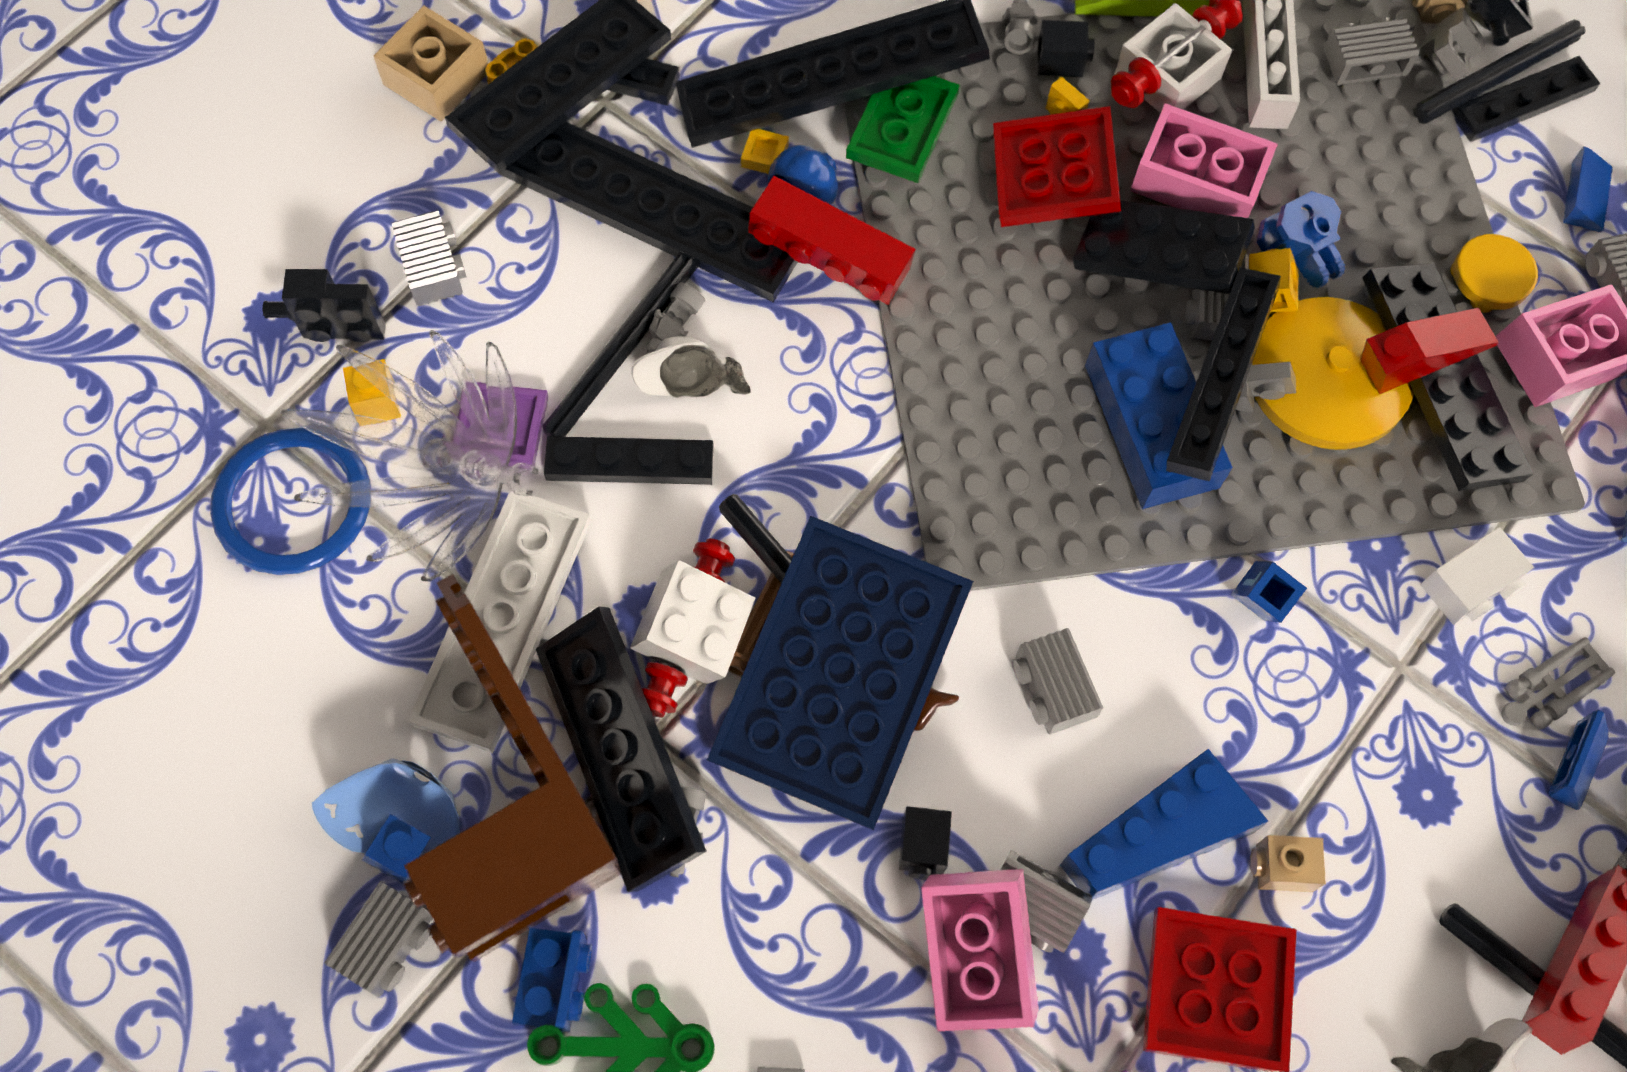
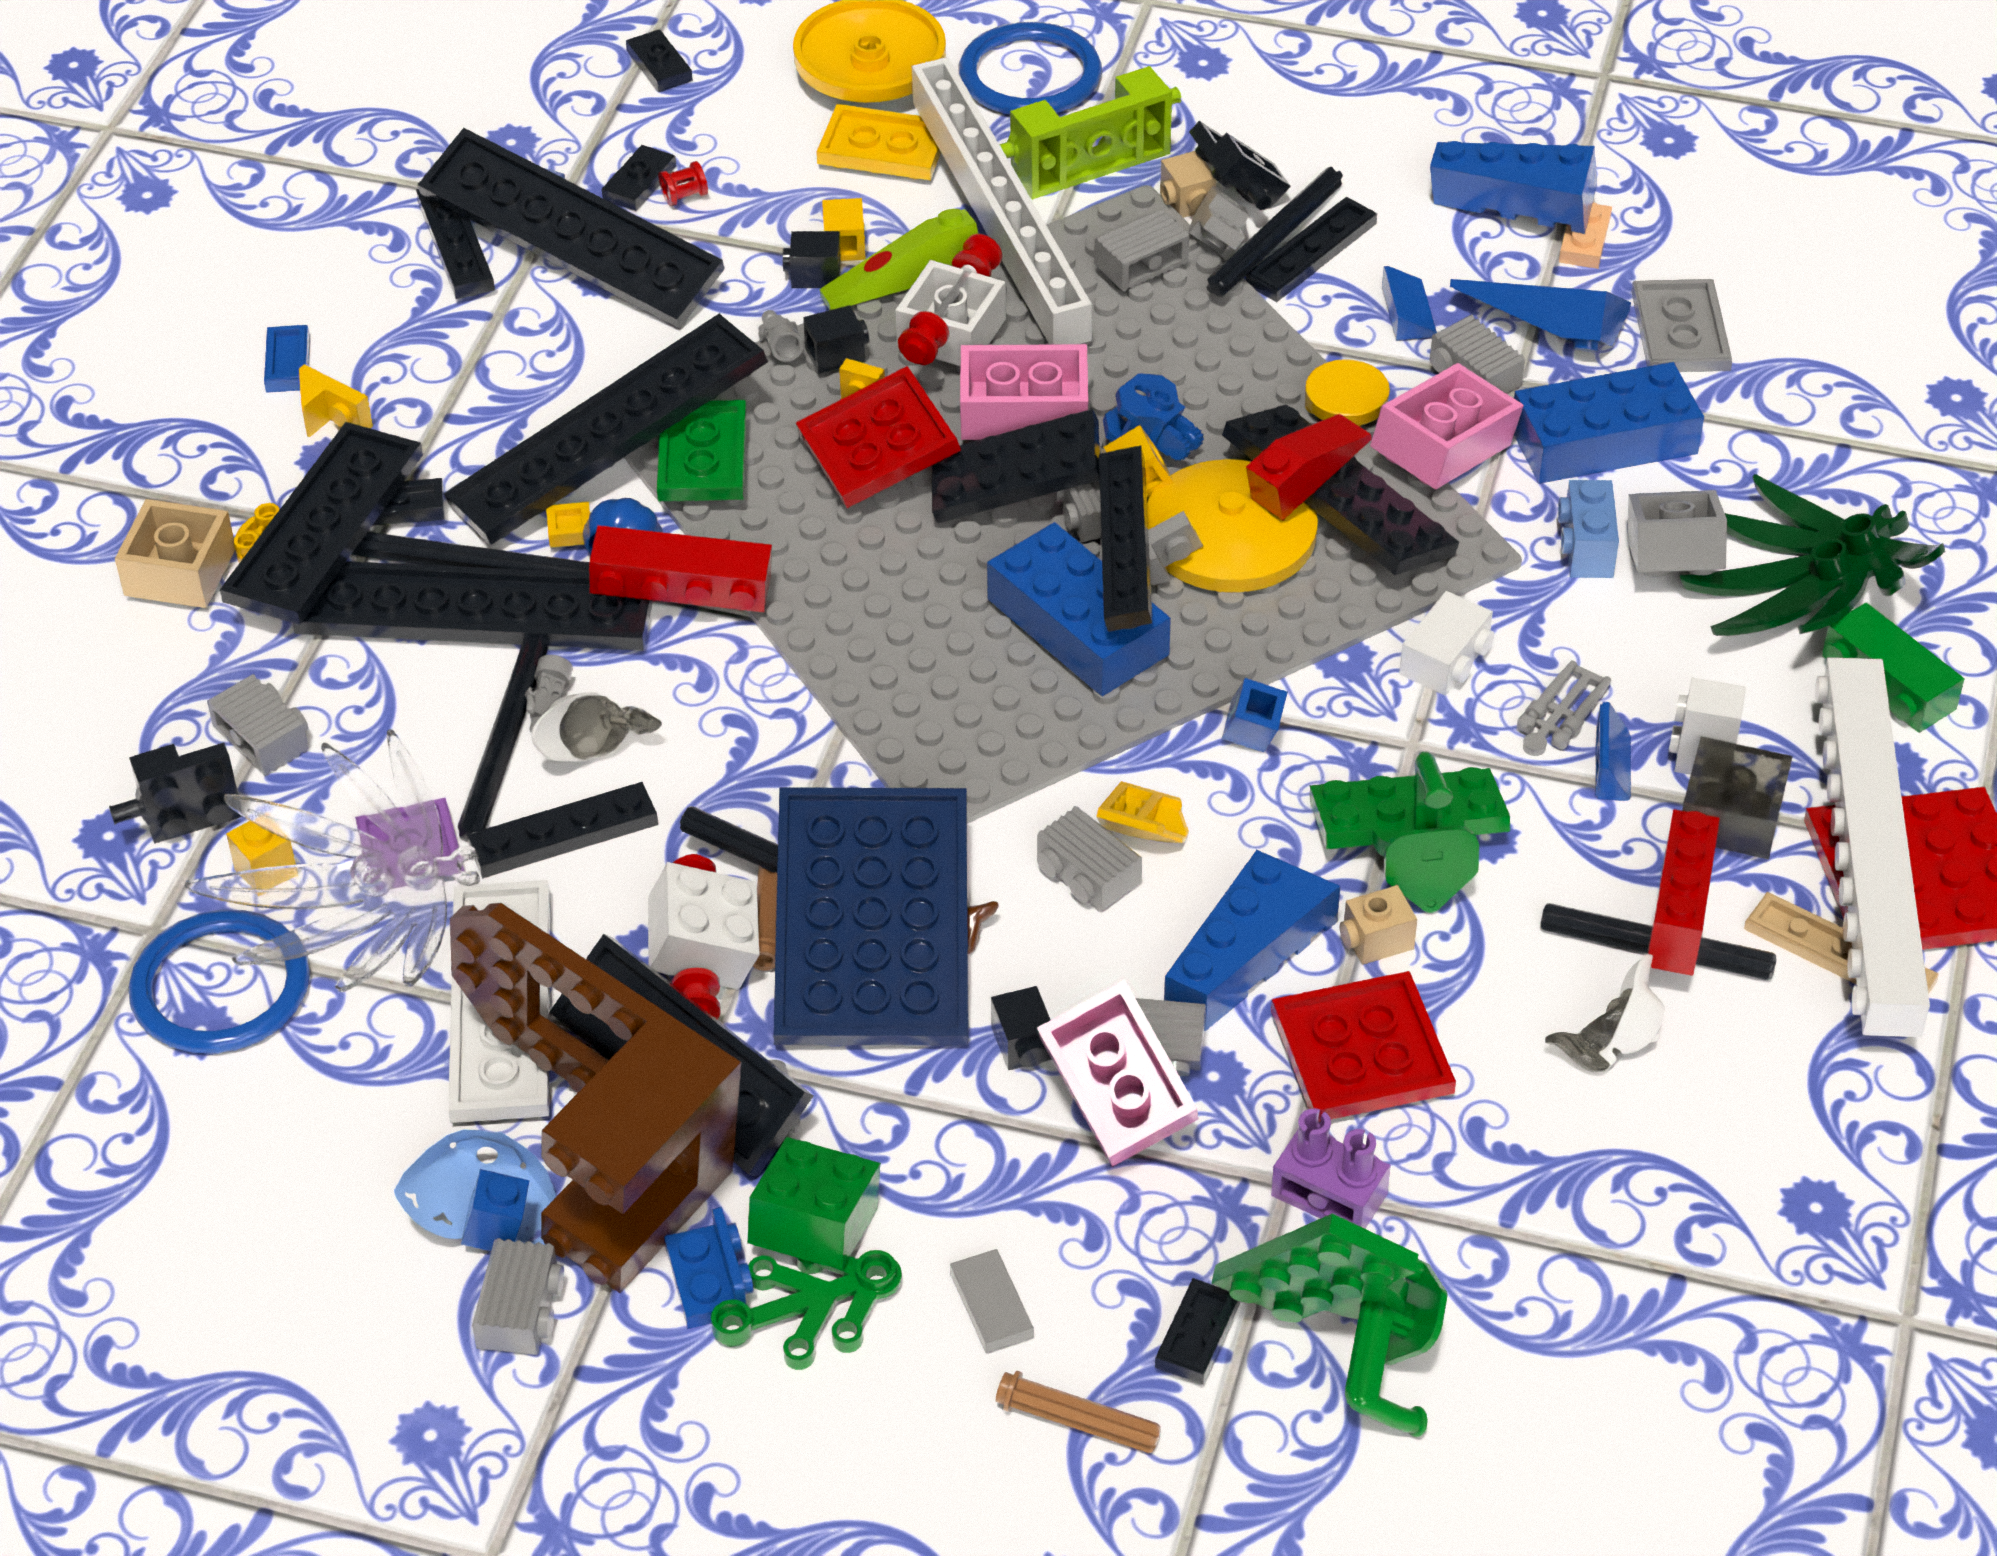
camera: 20 degrees left, 20 degrees down
none -> black axle [351,532,589,572]
none -> green brick [747,1137,881,1270]
none -> yellow slope [1096,781,1189,843]
none -> green plate [1310,751,1511,913]

